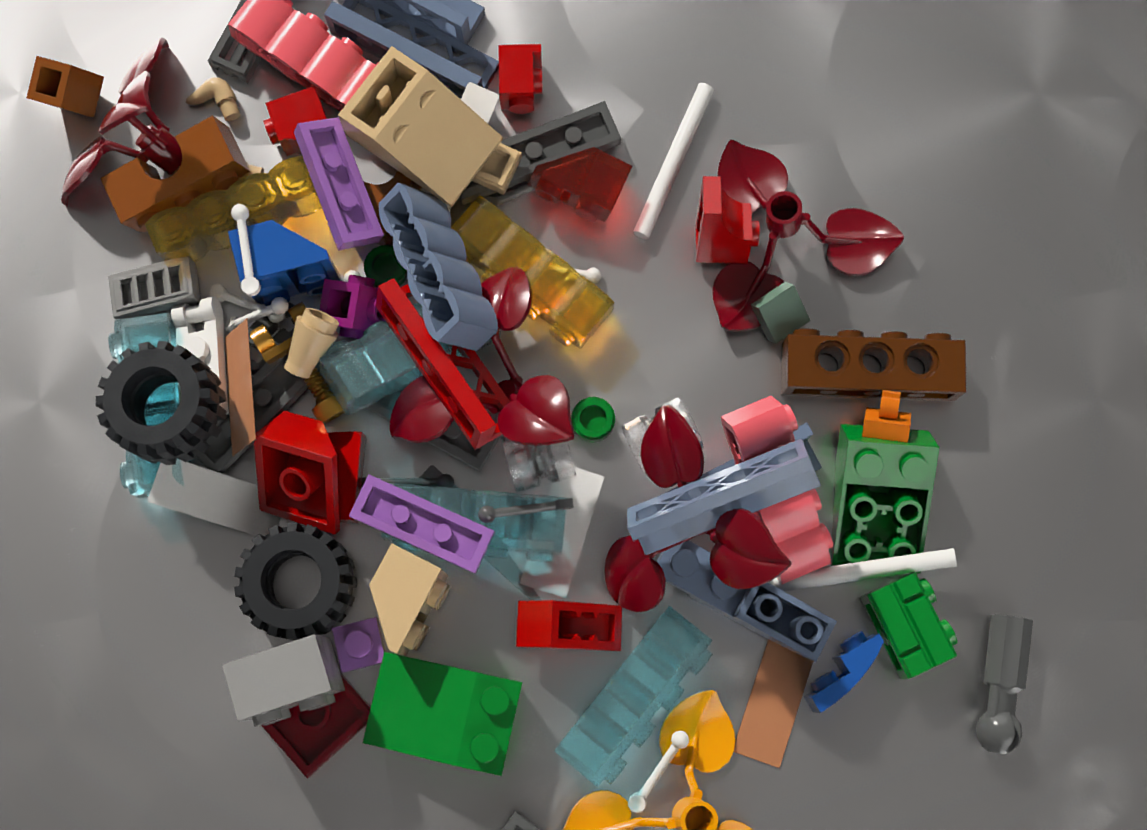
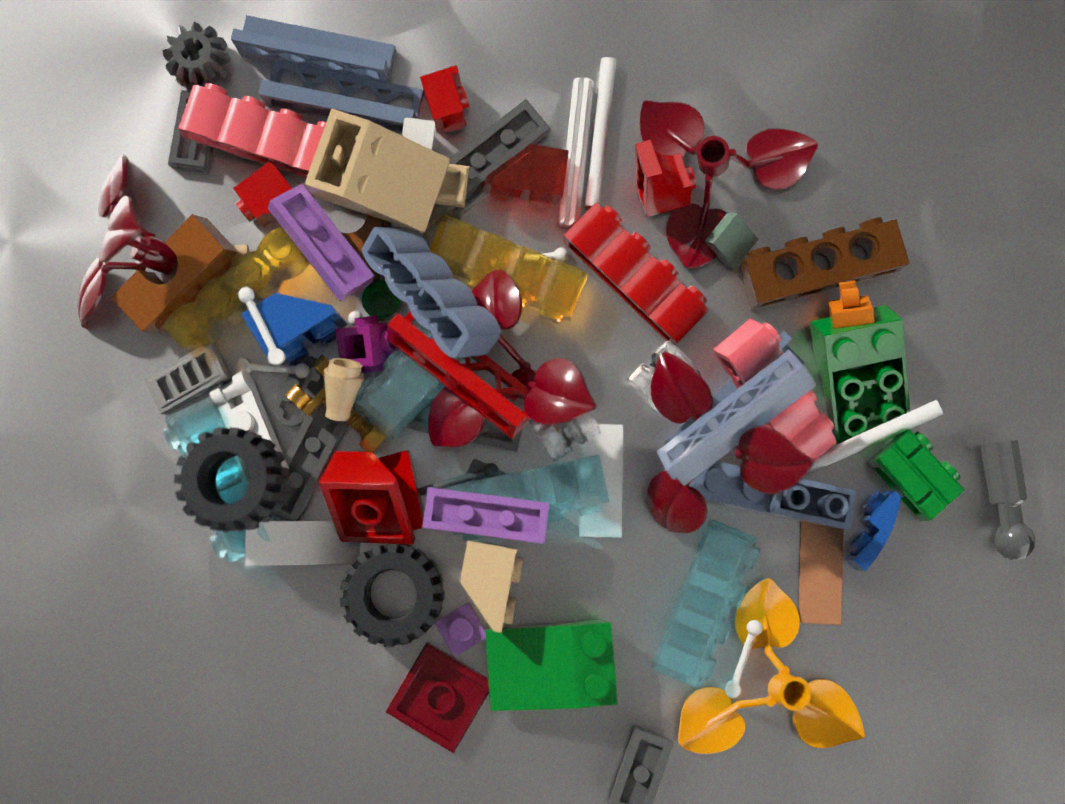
camera: 15 degrees left, 5 degrees up
dark orange brick [26,56,104,118] -> none
tan animal [186,77,241,121] -> none
light grey brick [222,634,345,727] -> none
white hinge [224,297,289,333] -> none
nougat sticker [225,318,256,456] -> none
dark grey hinge [478,498,574,523] -> none
red arch [516,600,622,651] -> none
green tile [571,397,615,443] -> none
none -> white axle [558,78,594,228]
none -> red brick [563,203,709,347]

